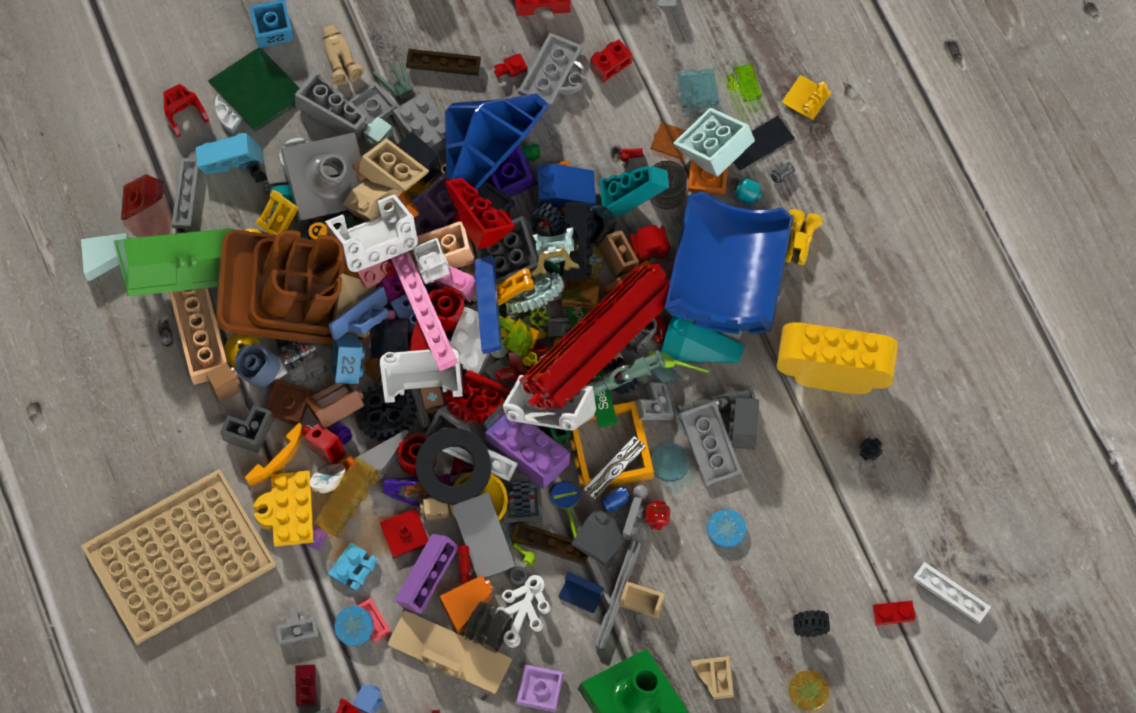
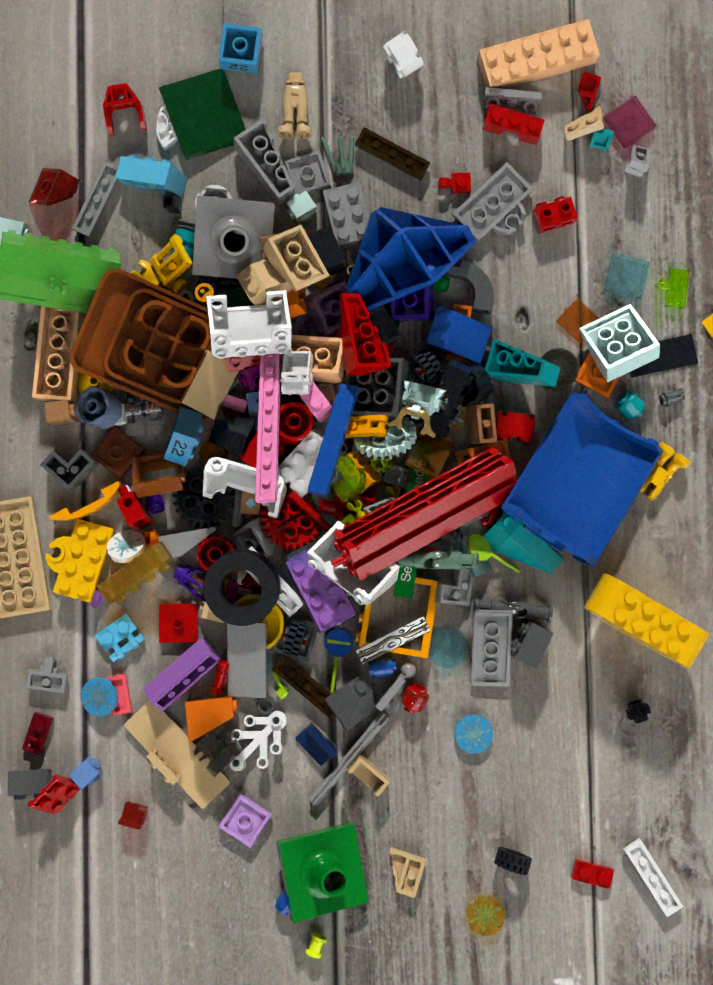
camera: 20 degrees right, 20 degrees up
medium blue bracket [329,287,388,340] -> none
red arm [618,148,644,162] -> none
none -> dark grey arch [444,260,494,315]

